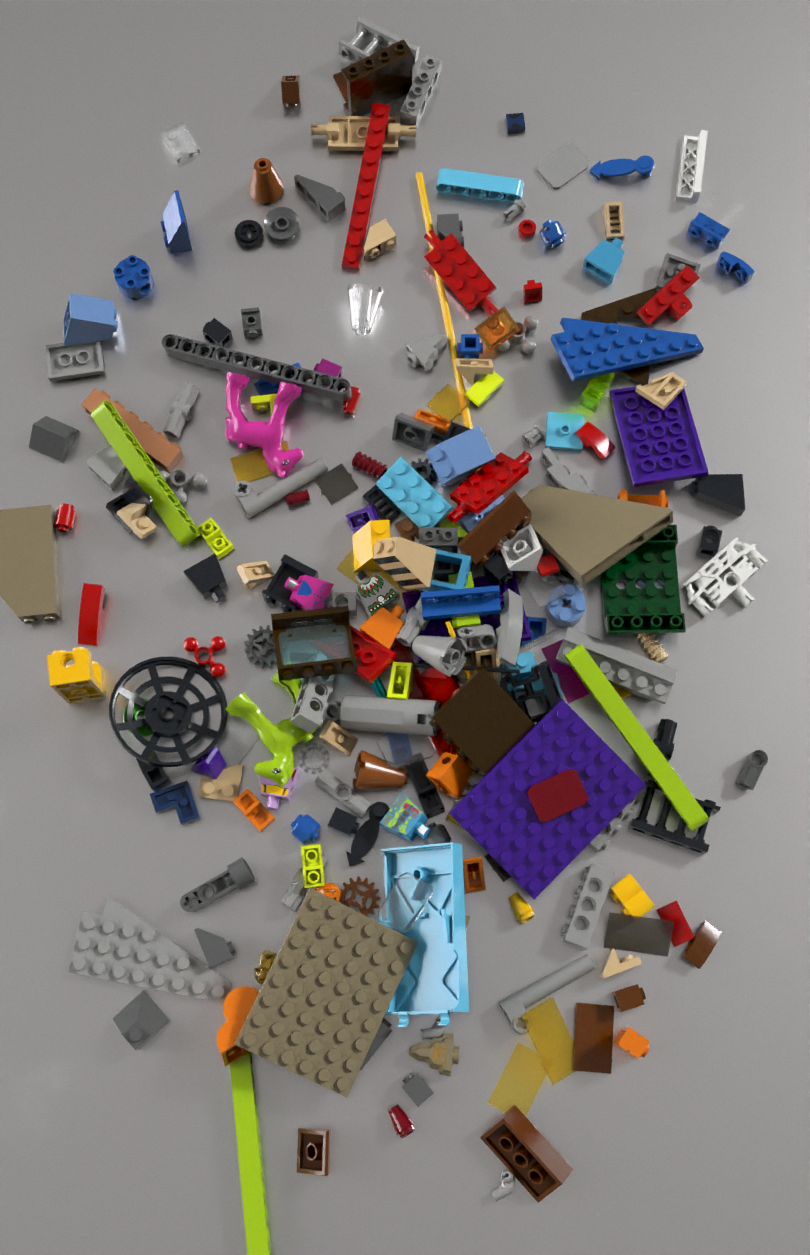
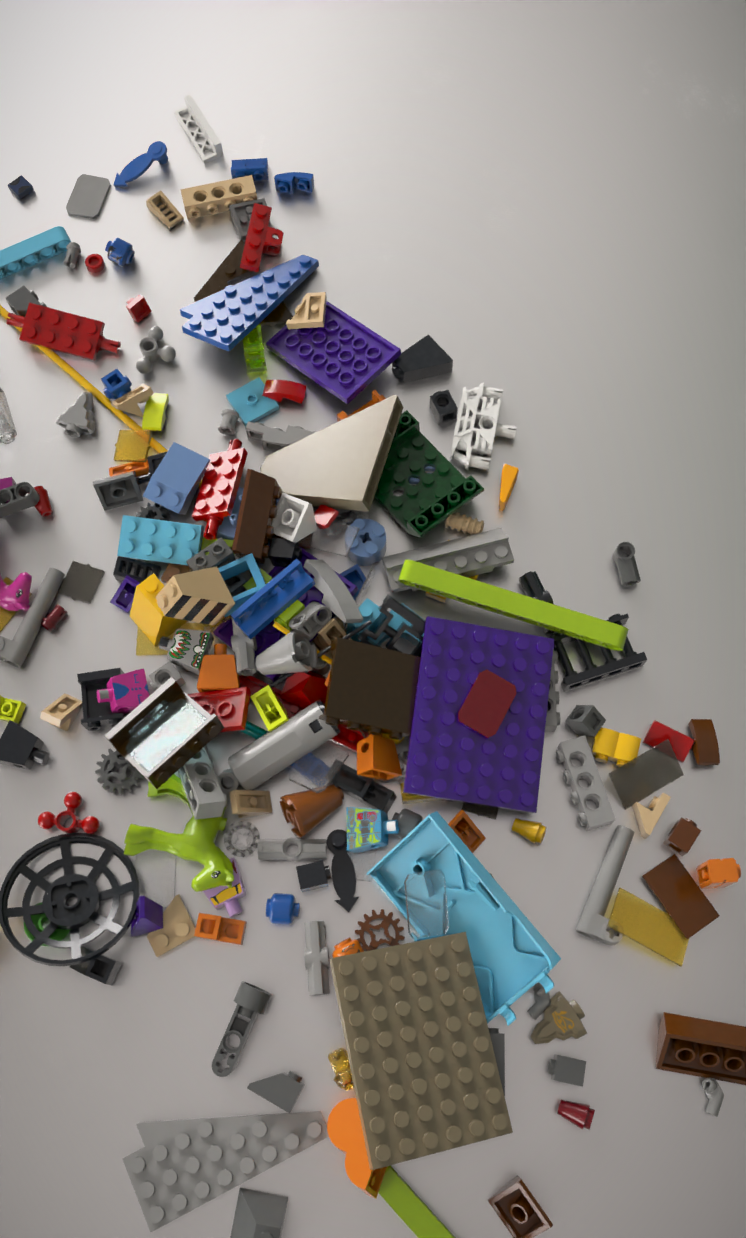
camera: 35 degrees left, 5 degrees down
dark blue plate [150,780,200,825] -> none
neon yellow slope [301,844,325,888] -> none
dark red piece [352,451,387,480] -> none
clear orange slope [474,306,520,352] -> none
clear yellow window [488,1042,553,1116] -> none
dark pink piece [541,639,589,704] -> none
dark azure torso [583,238,625,284] -> none
none -> tan brick [180,175,257,219]
none -> light orange slope [499,464,519,511]
none -> dark grey brick [565,705,606,737]

